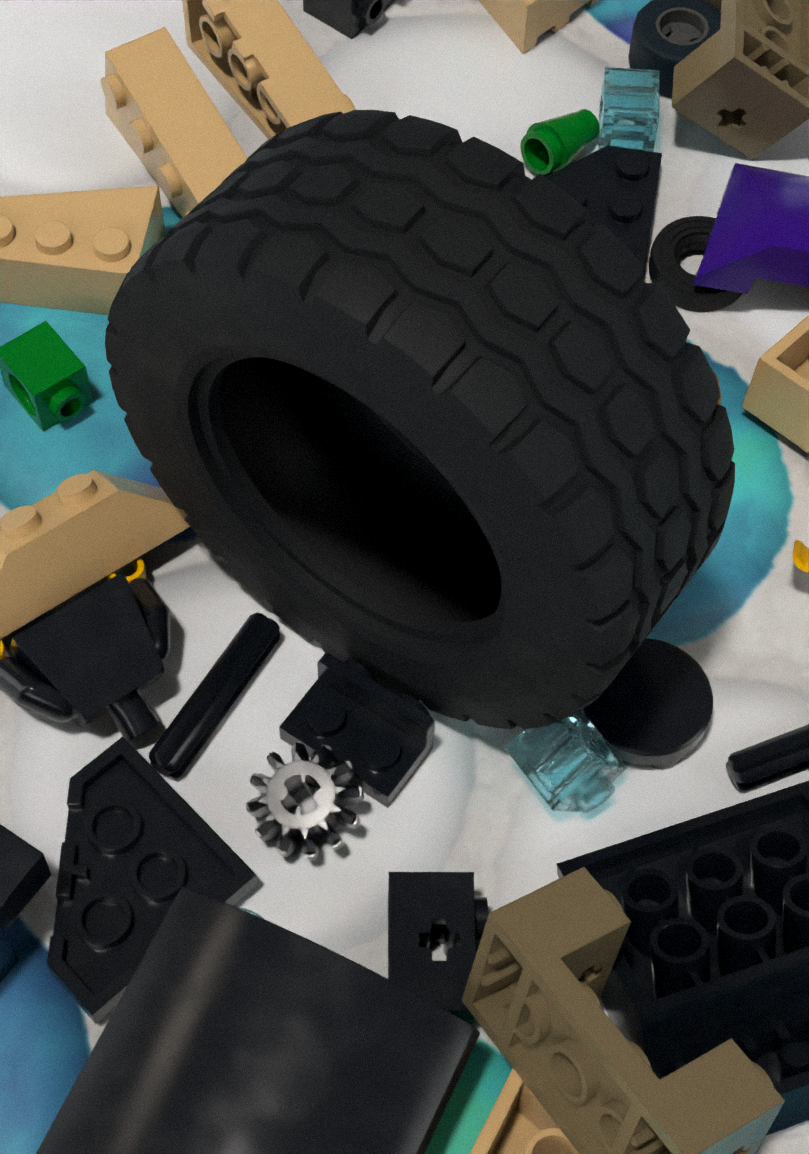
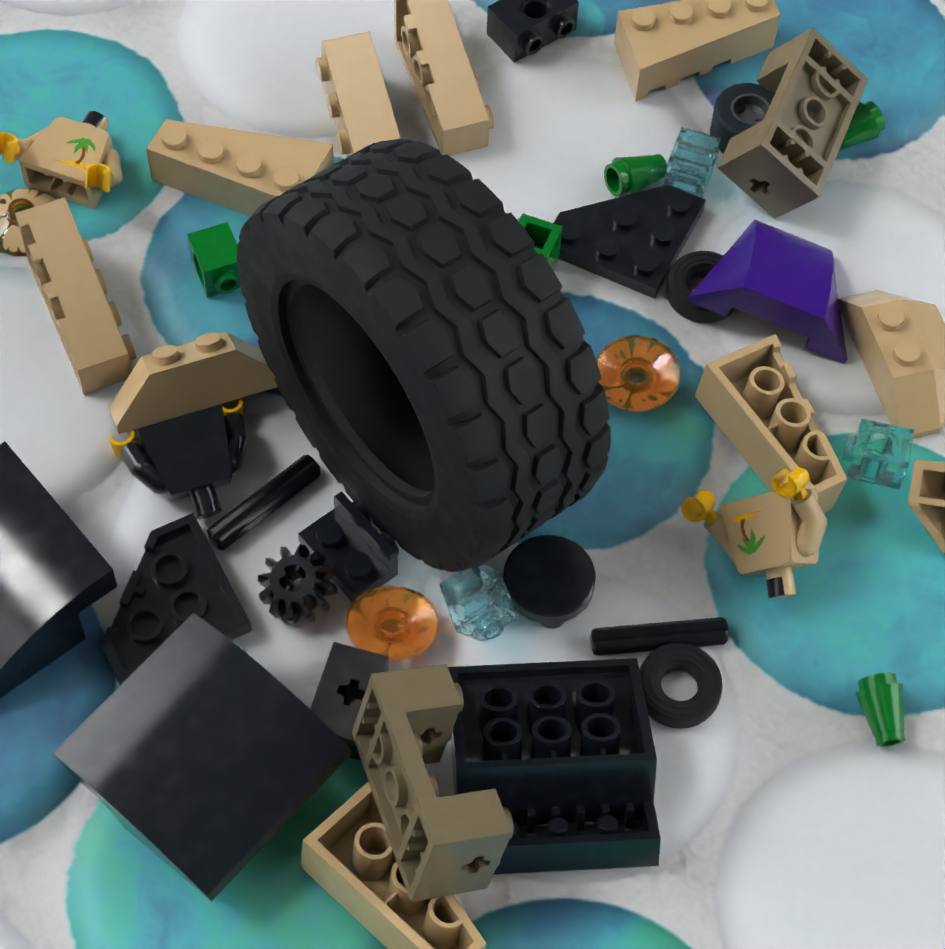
camera: 15 degrees right, 0 degrees up
none -> clear orange dish [346,586,439,661]

